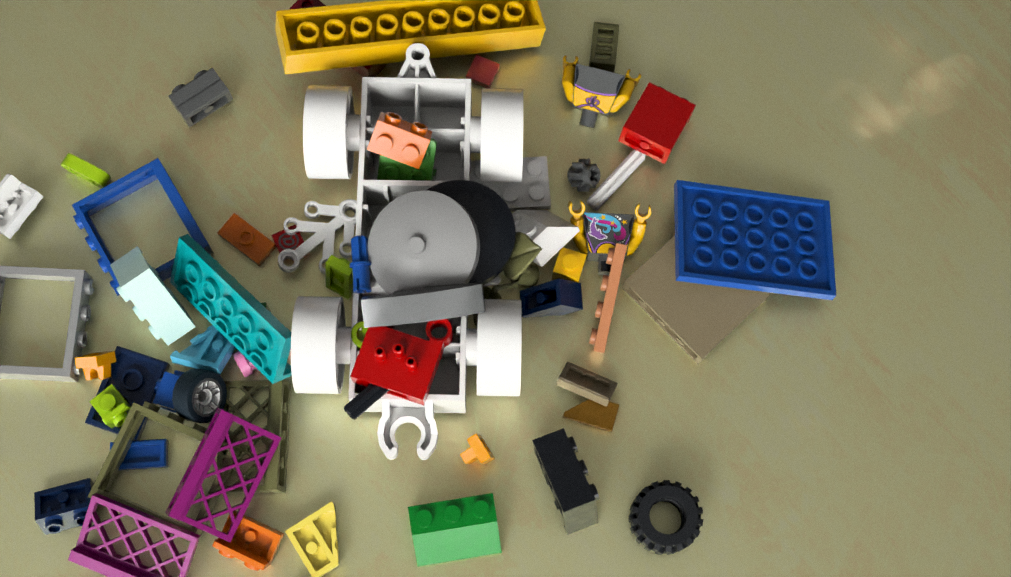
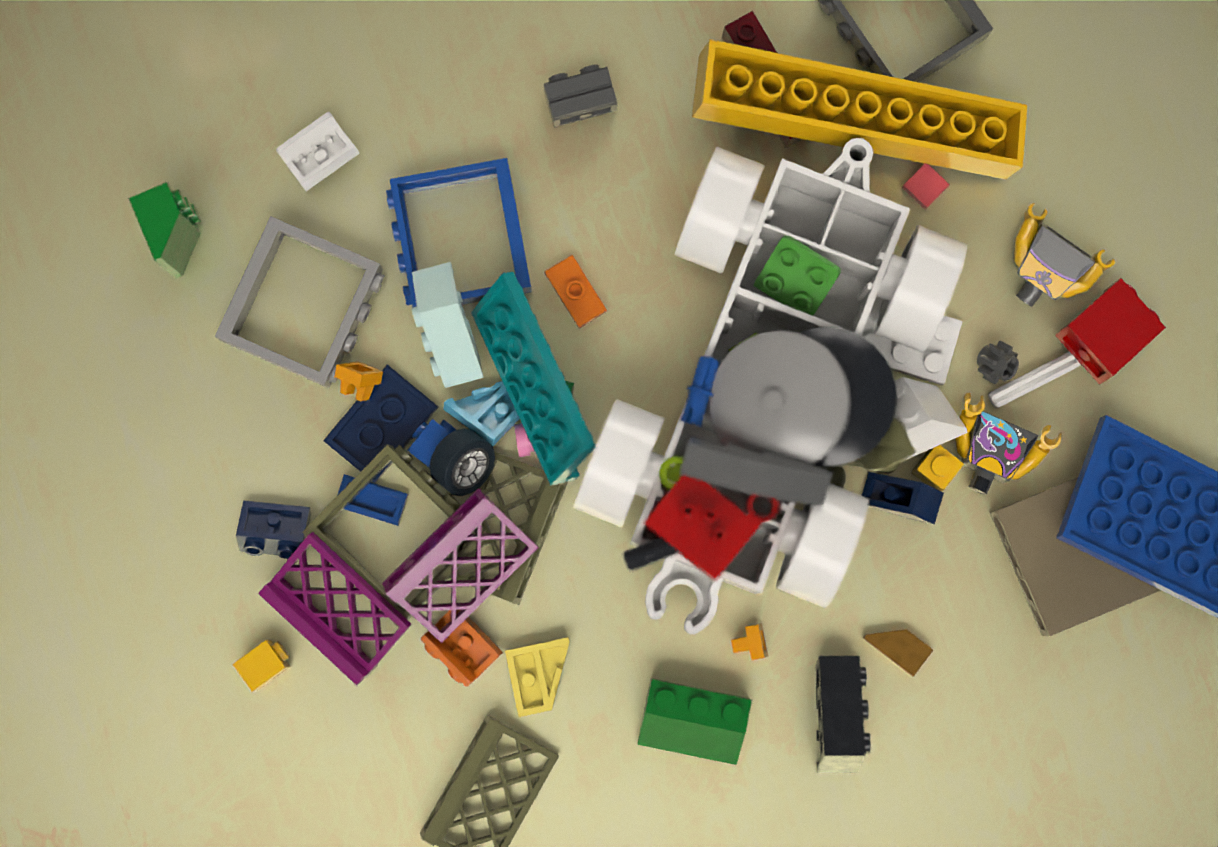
camera: 20 degrees right, 10 degrees up
lime beam [61,153,111,189] -> none
lime bracket [89,384,131,429] -> none
red tile [271,224,304,253] -> none
white plant [278,199,357,274] -> none
lime plate [325,255,353,300] -> none
bracket [367,112,432,169] -> none
dark tan plate [556,361,618,407] -> none
olive slope [589,22,619,73] -> none
nougat plate [589,243,627,353] -> none
black tyre [628,480,703,555] -> none

